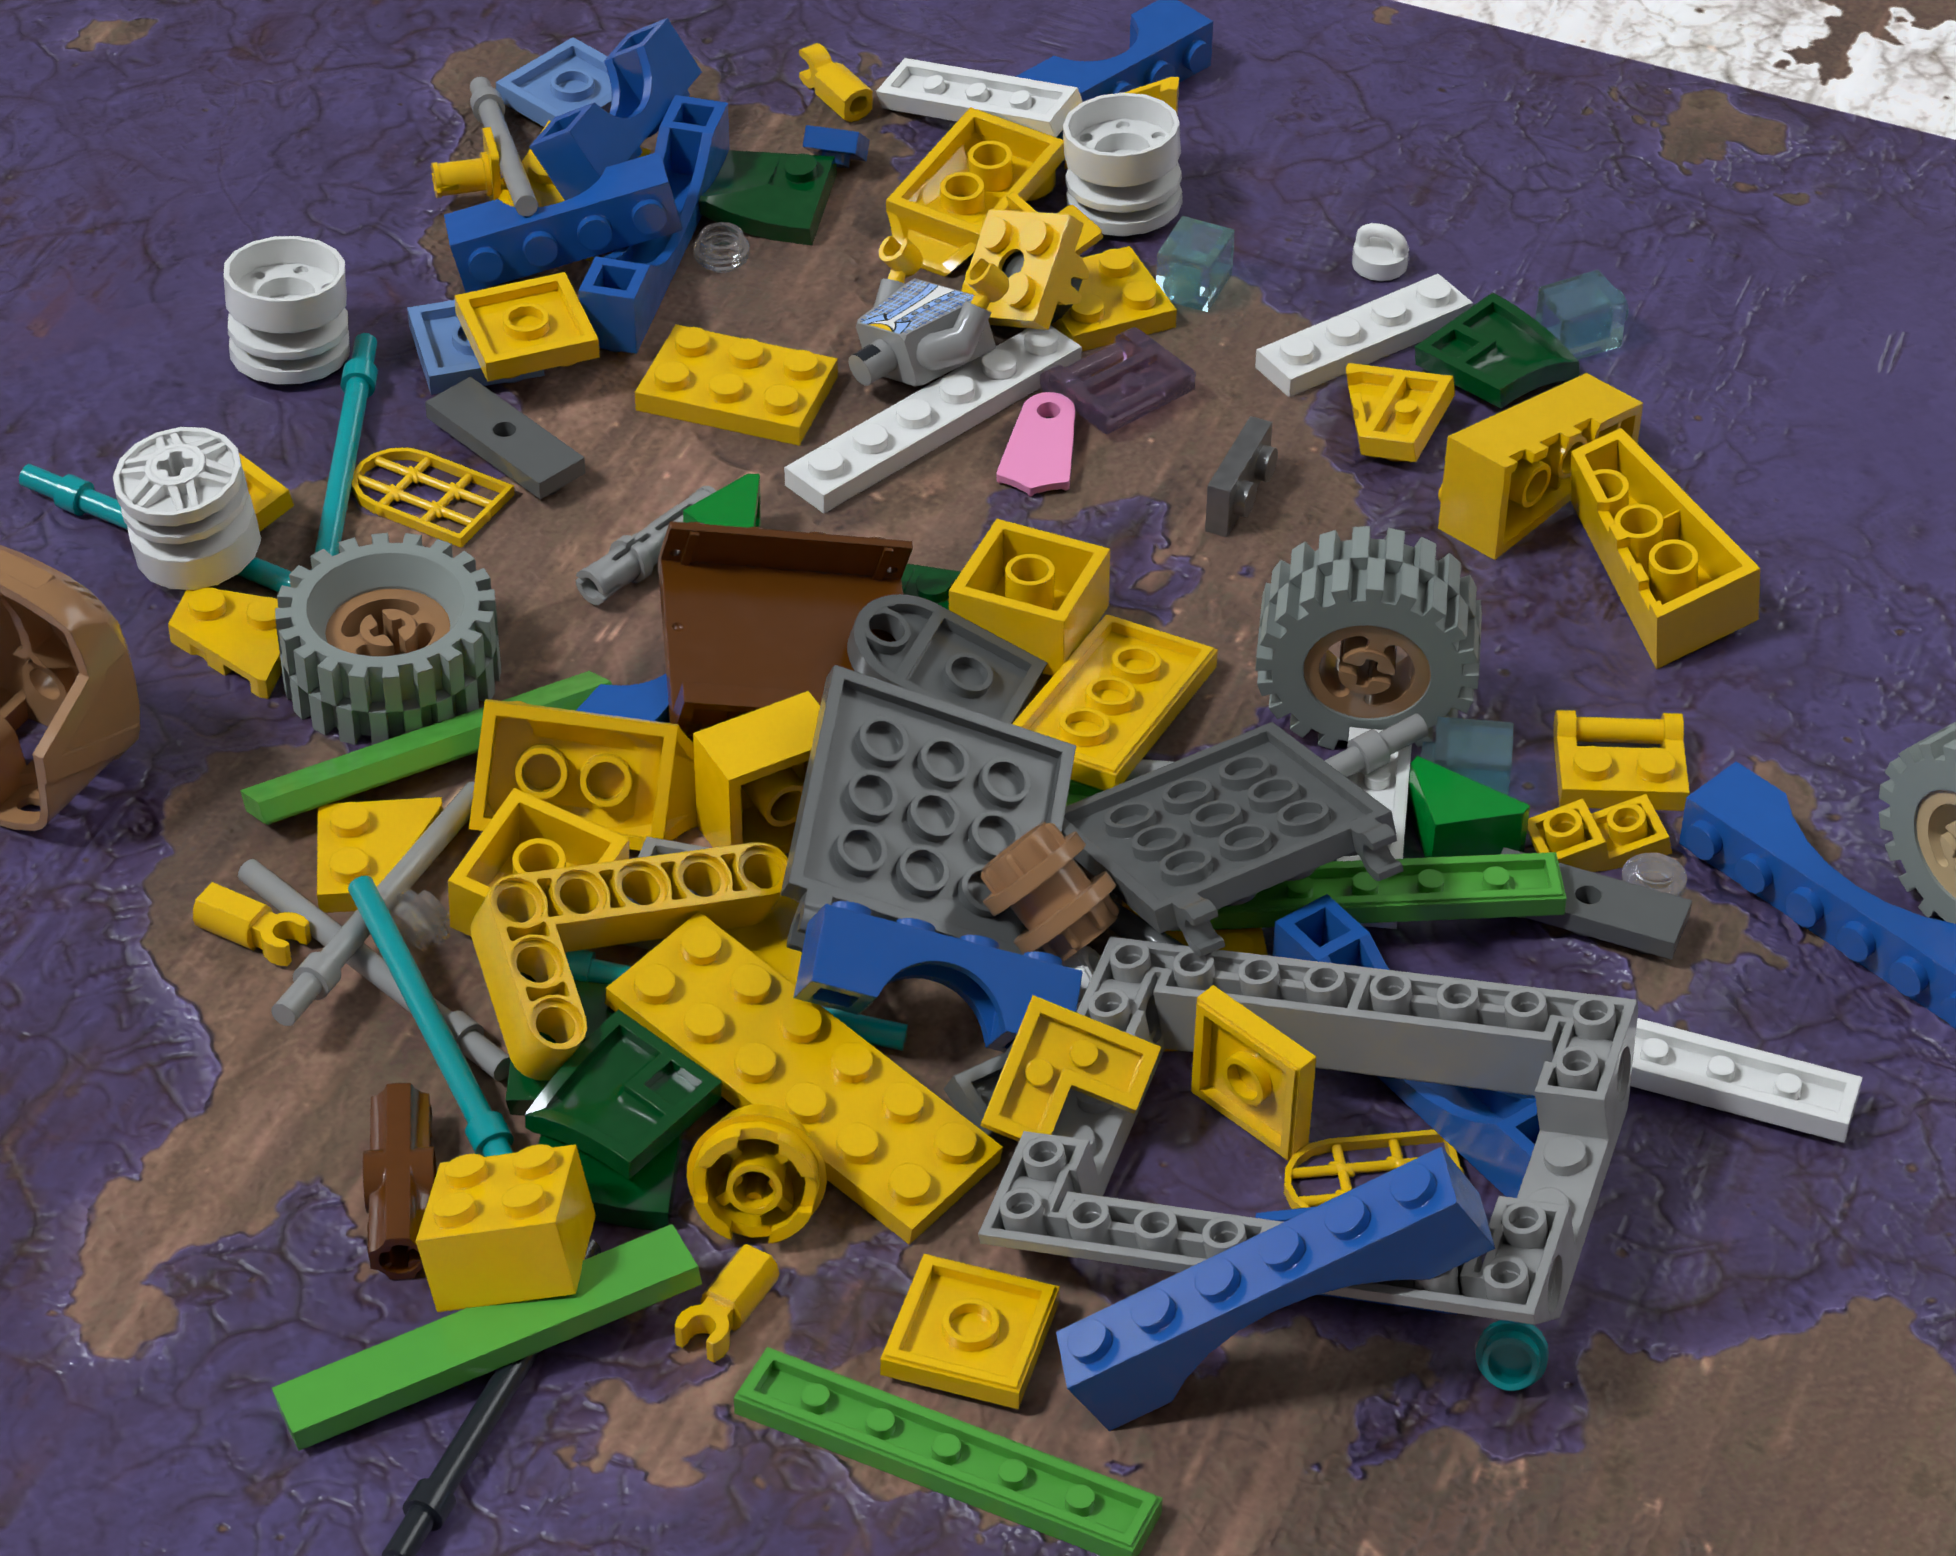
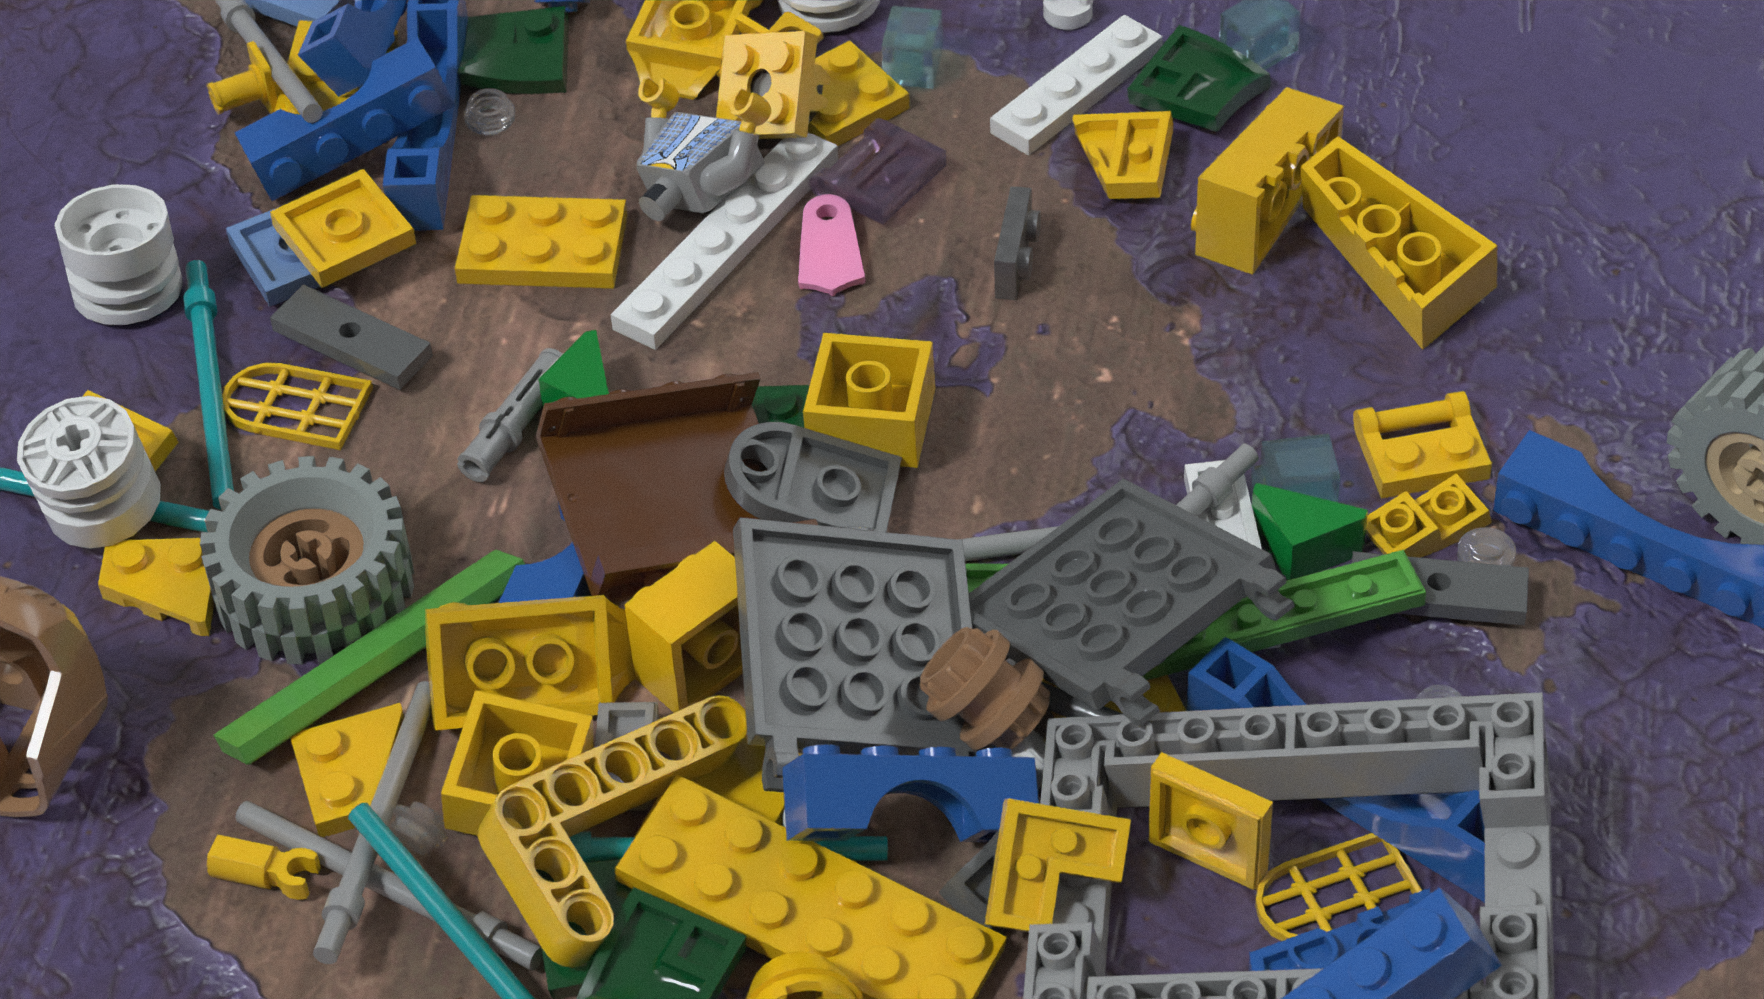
camera: 10 degrees left, 5 degrees up
yellow tile [1012,615,1218,791] -> none
light grey wheel [1255,526,1482,750] -> none
white plate [1630,1018,1863,1143] -> none

